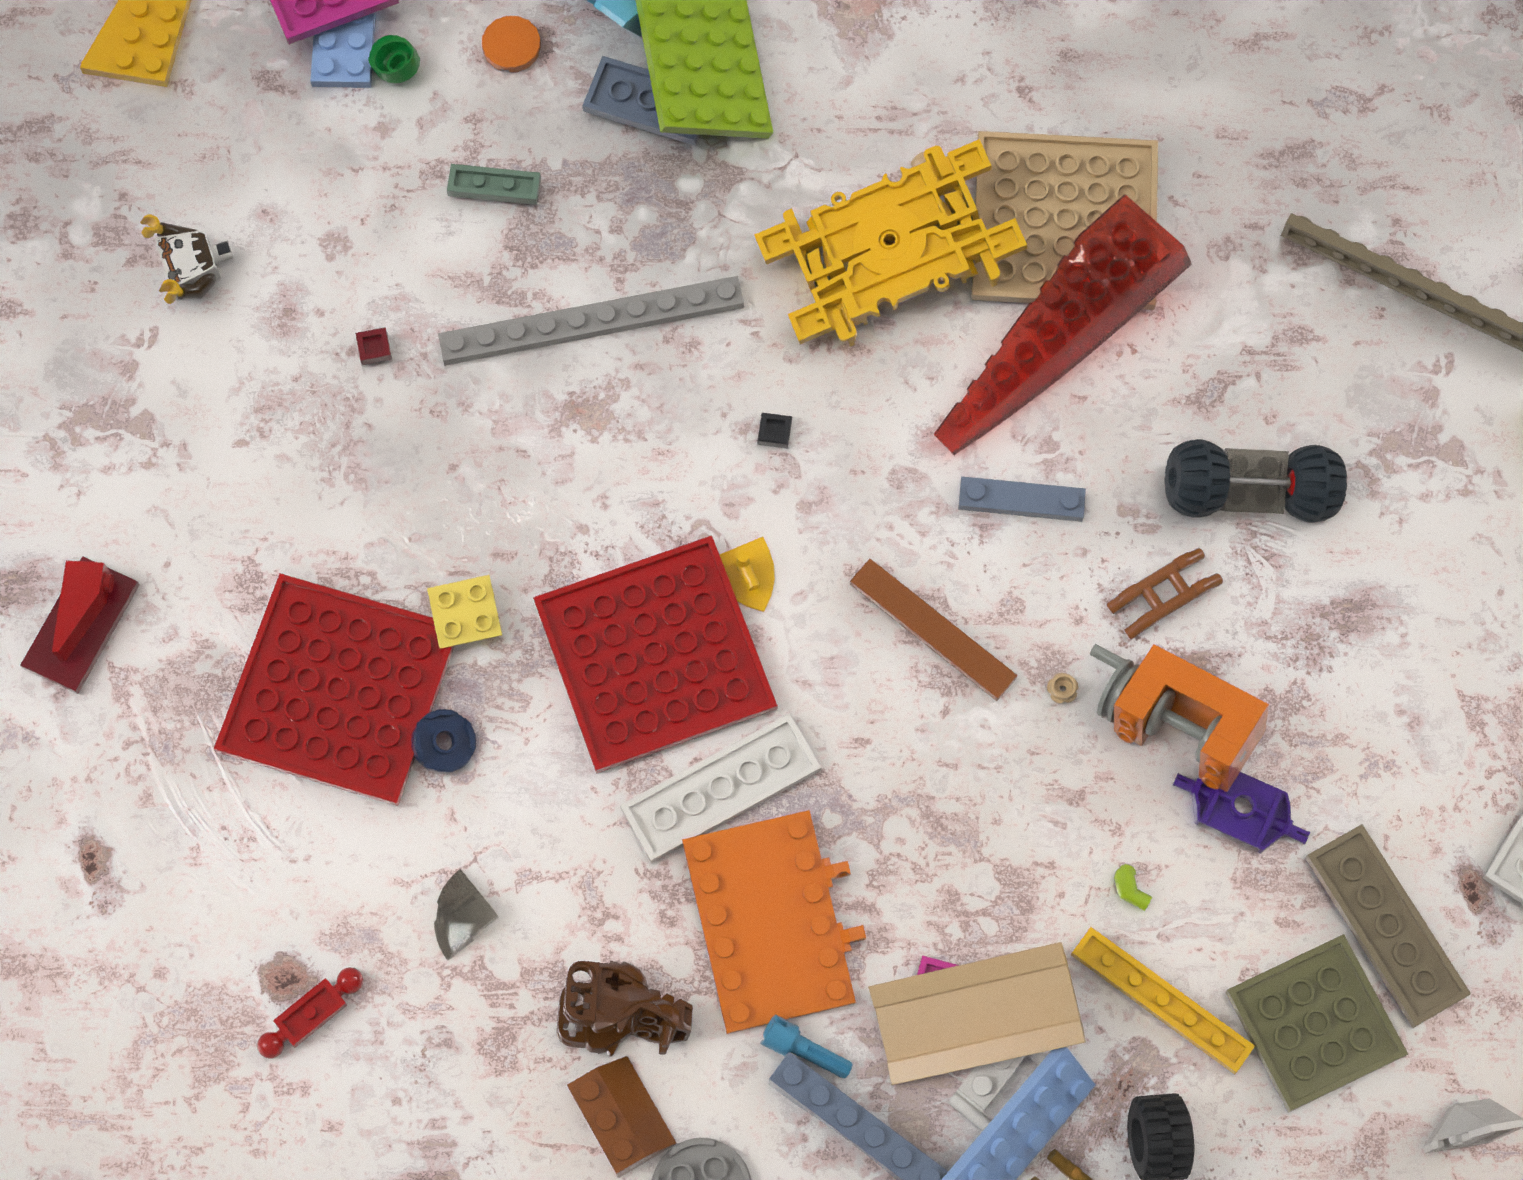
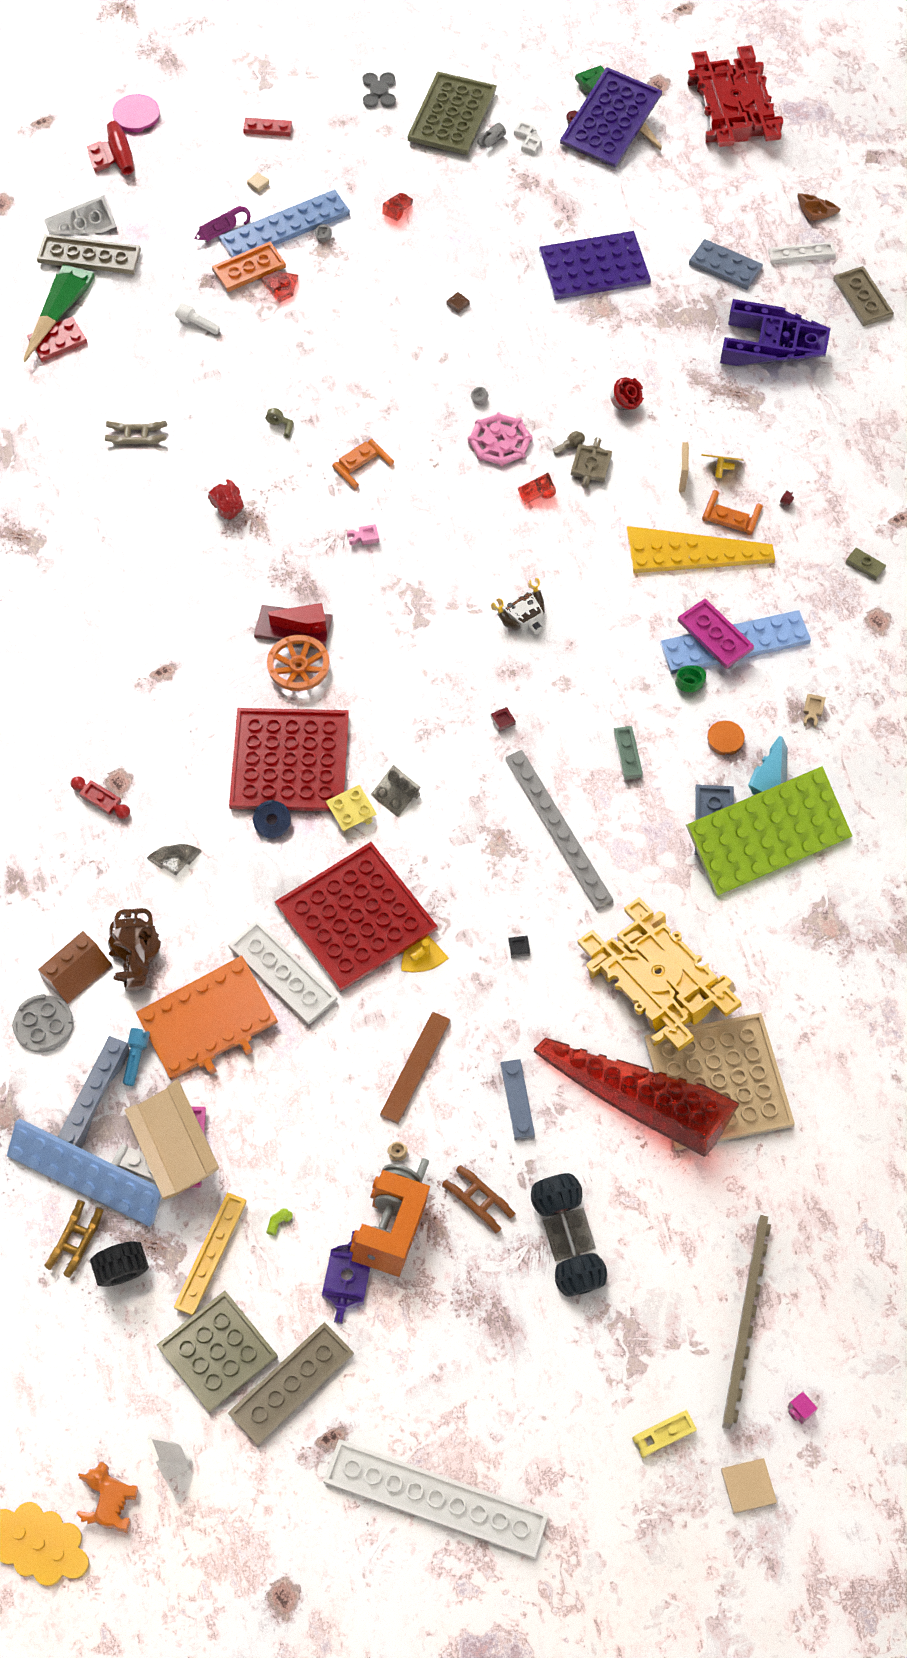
camera: 75 degrees right, 10 degrees down
none -> orange wheel [267,635,330,691]
none -> clear smoke hinge [370,765,421,817]

